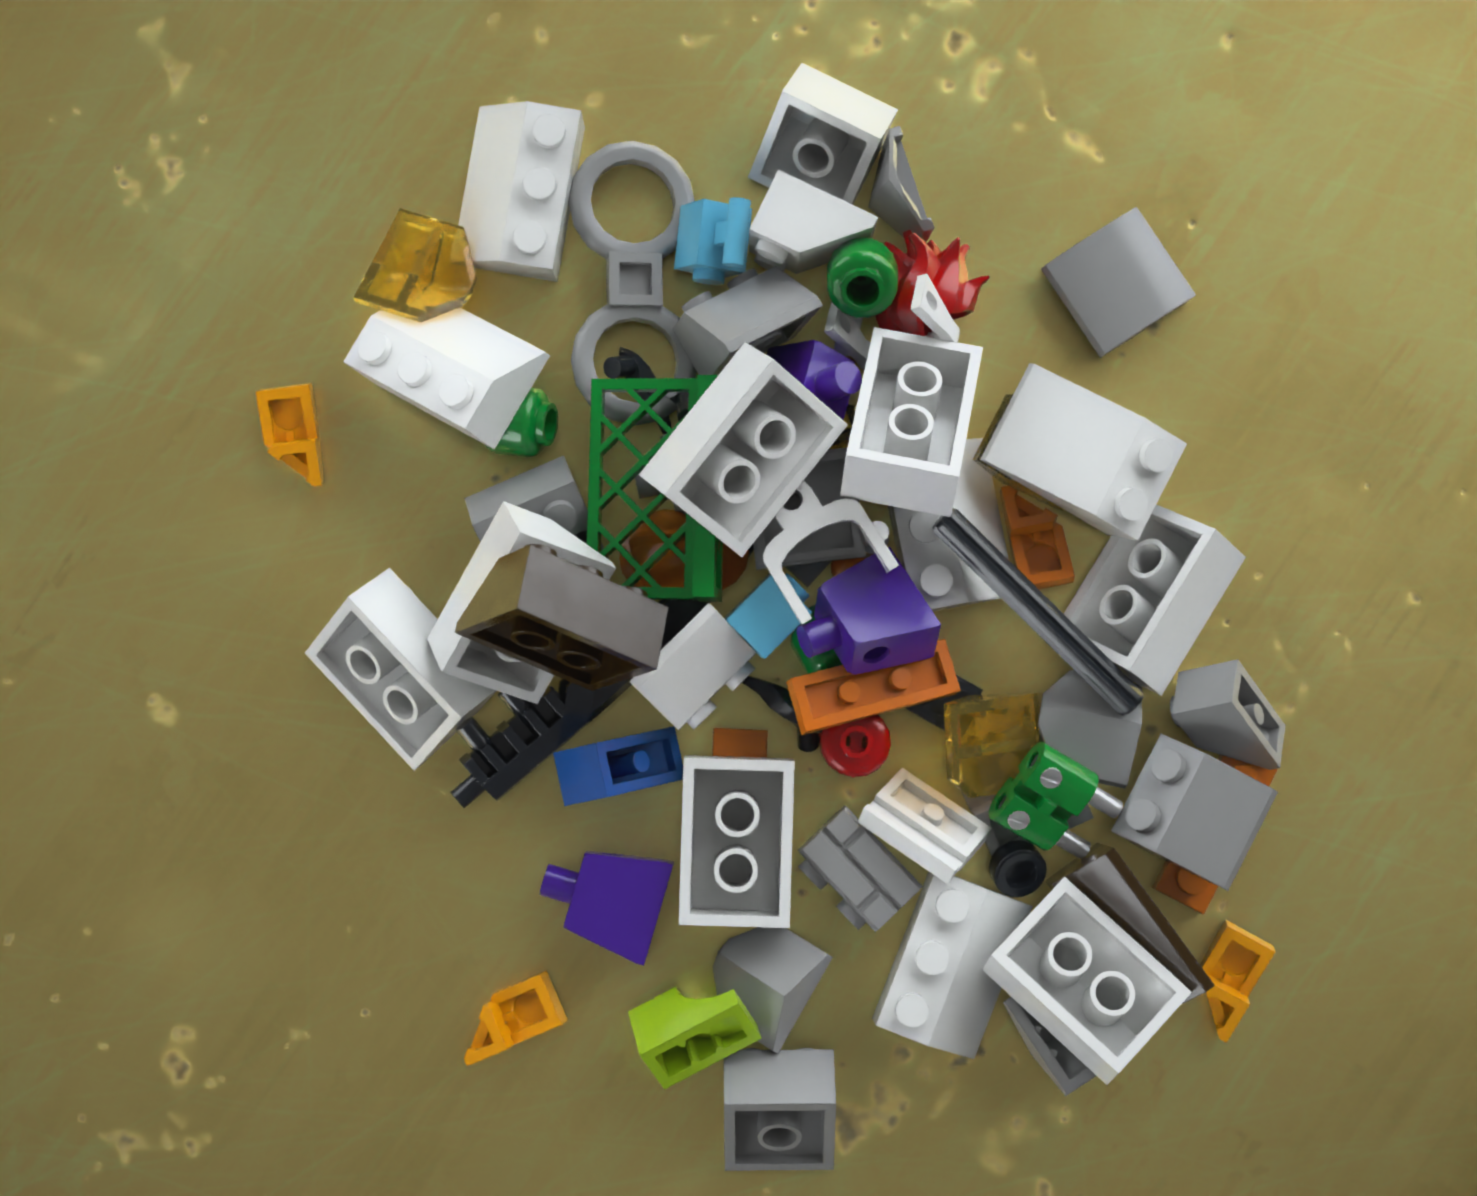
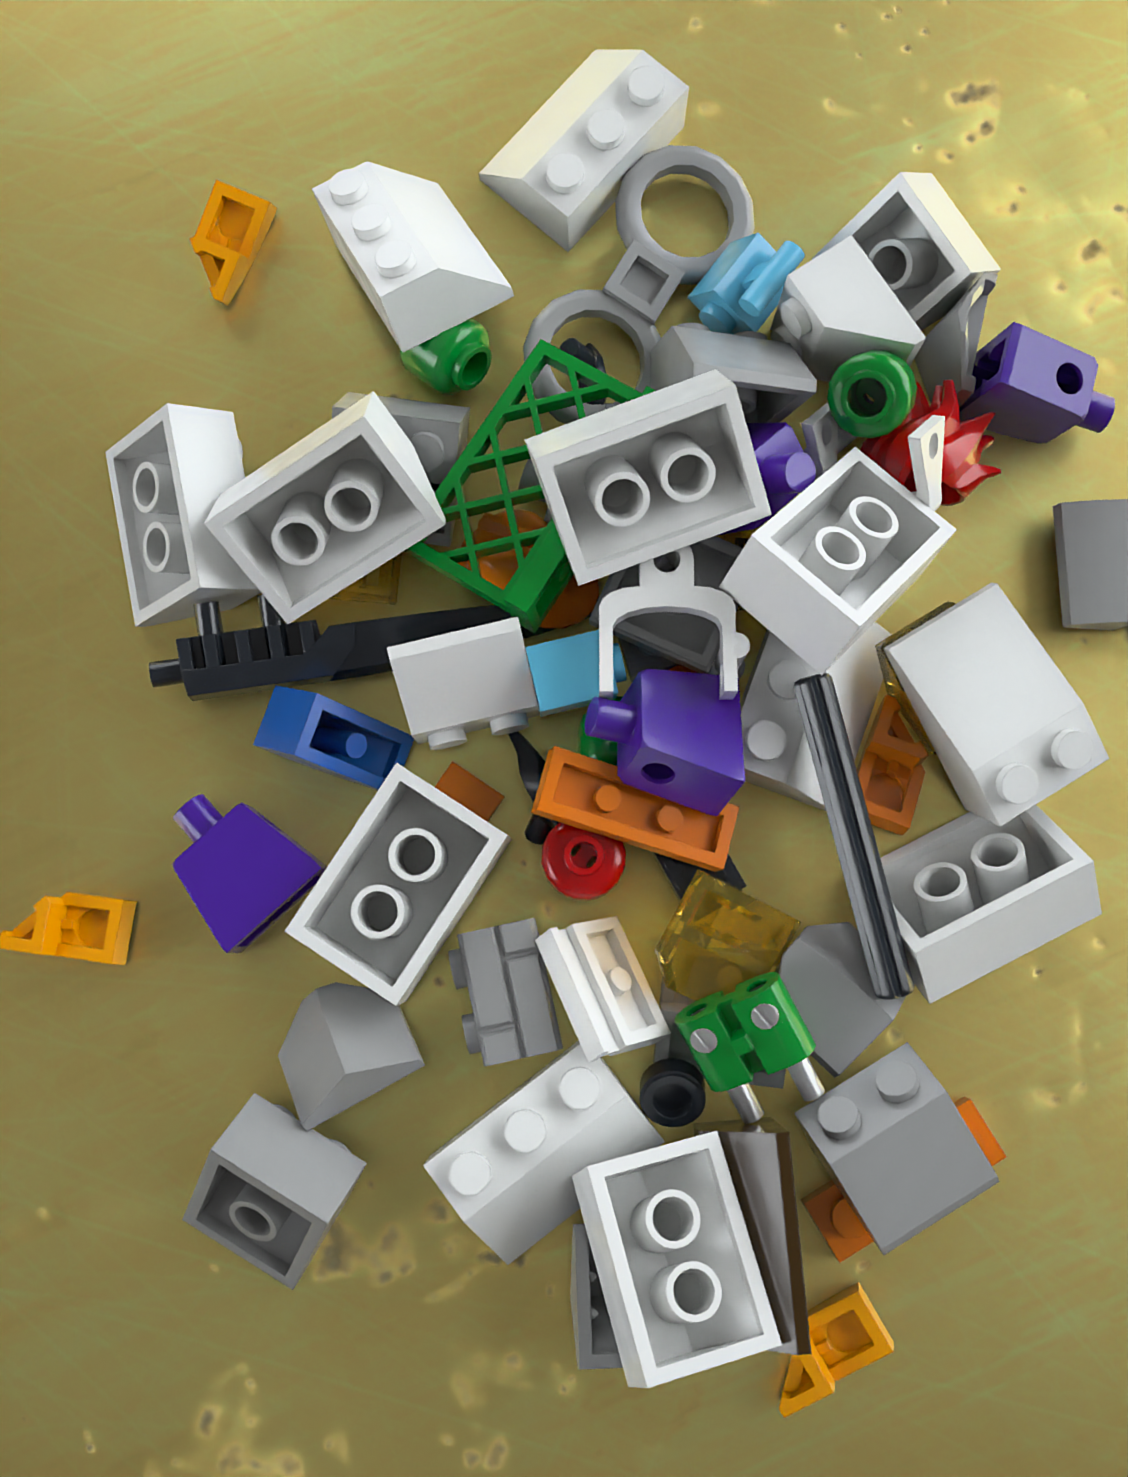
camera: 35 degrees right, 5 degrees down
clear yellow slope [354,208,477,322] -> none
slope [455,544,669,691] -> none
lime arch [628,986,762,1090] -> none
light grey slope [1170,659,1286,770] -> none
none -> dark purple torso [959,322,1115,444]

